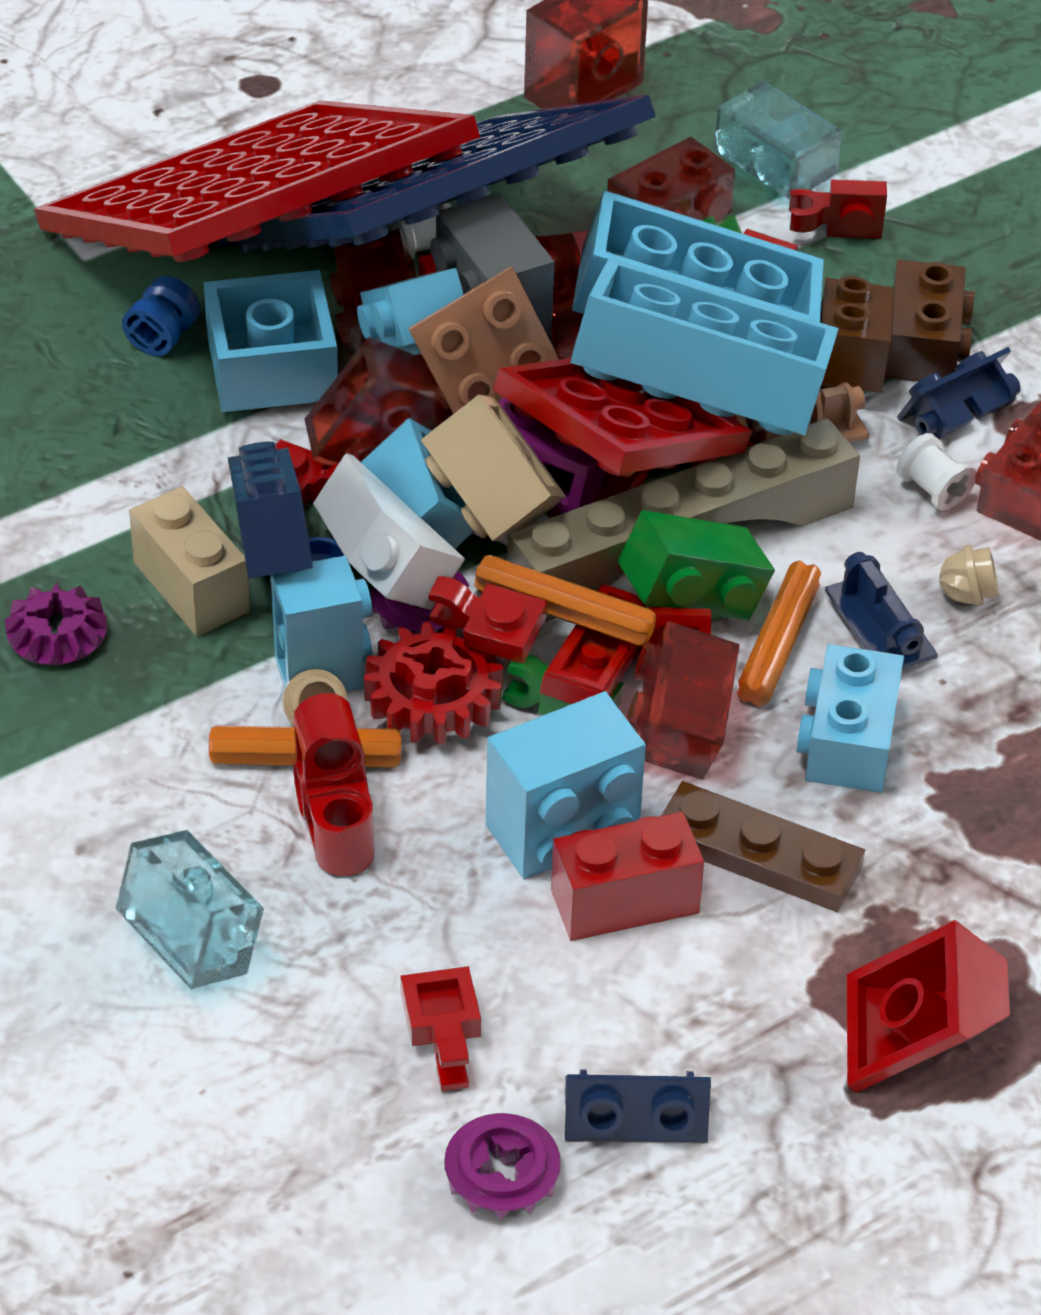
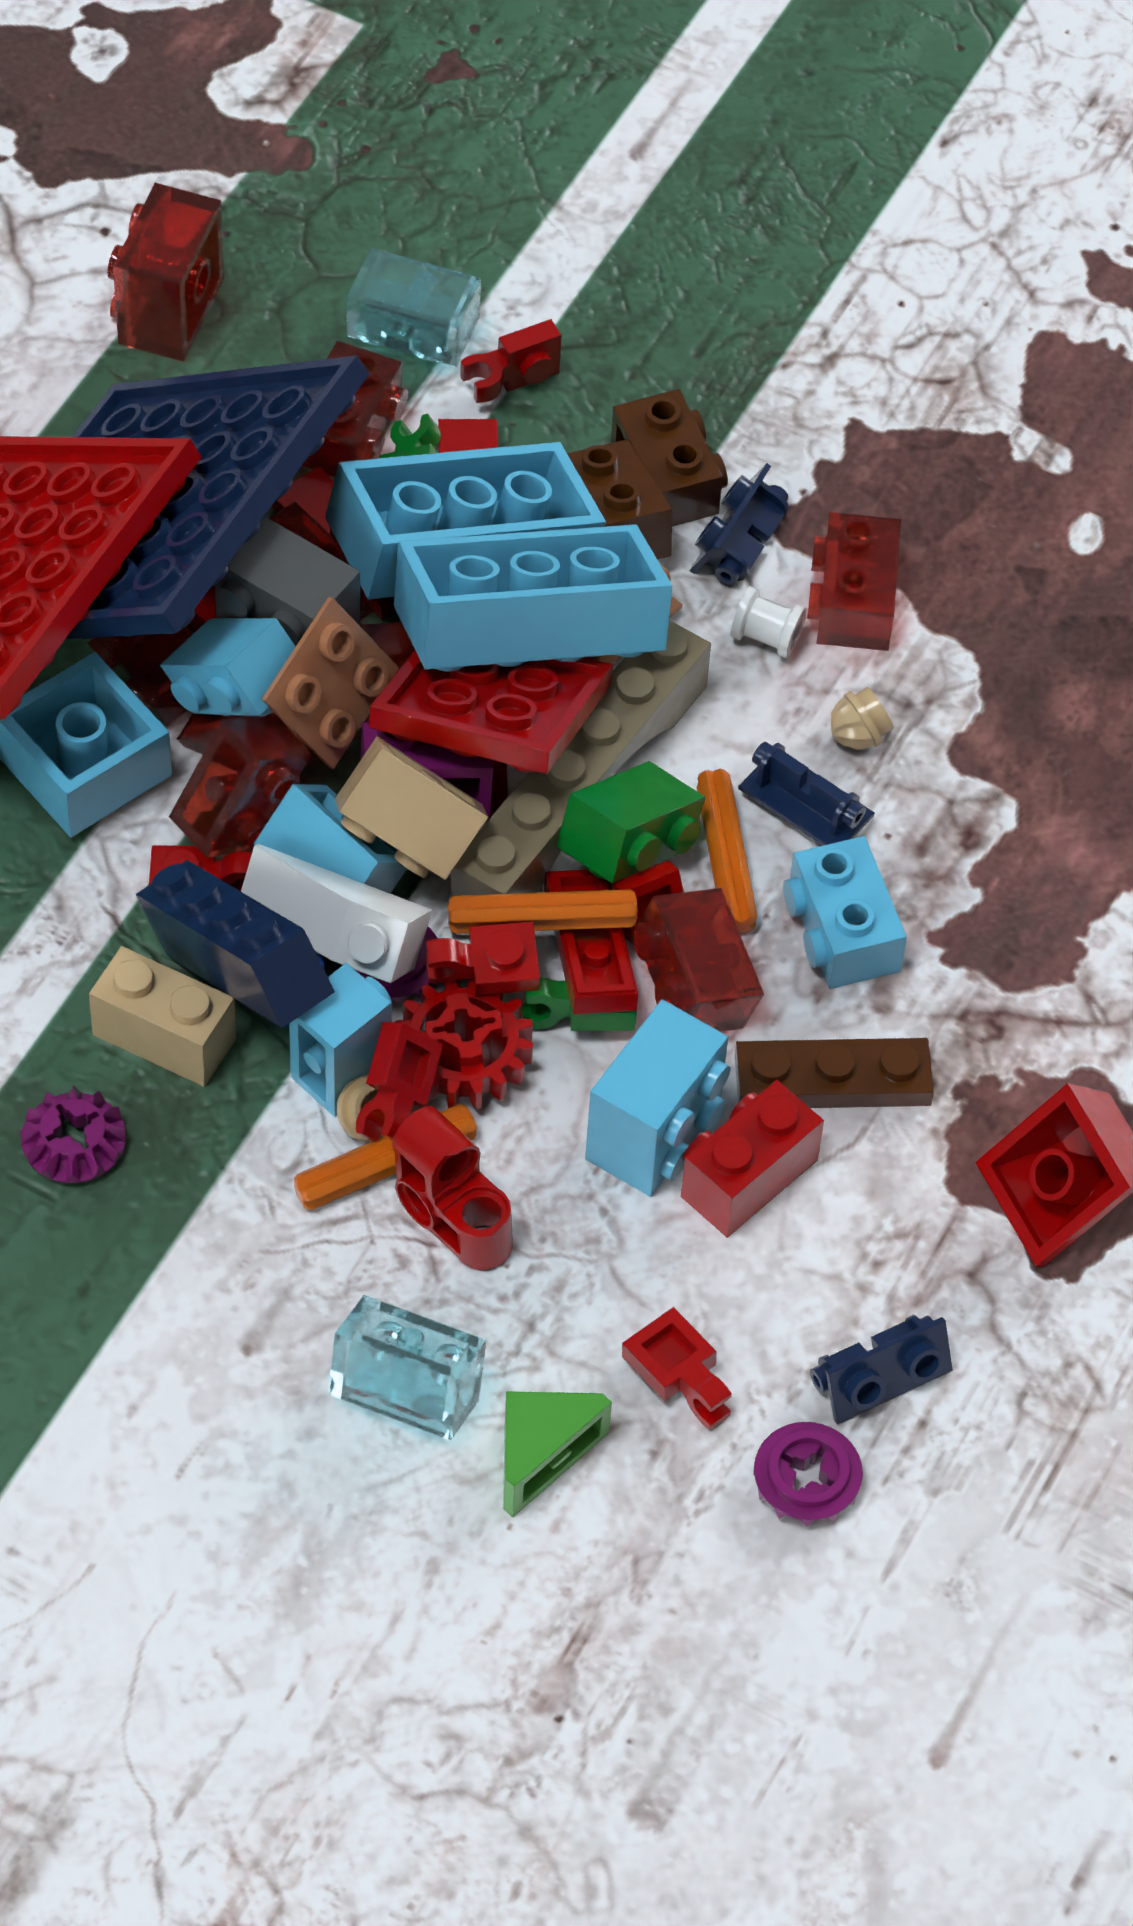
camera: 30 degrees left, 10 degrees up
none -> red plate [356,1022,443,1142]
none -> bright green slope [503,1391,612,1517]

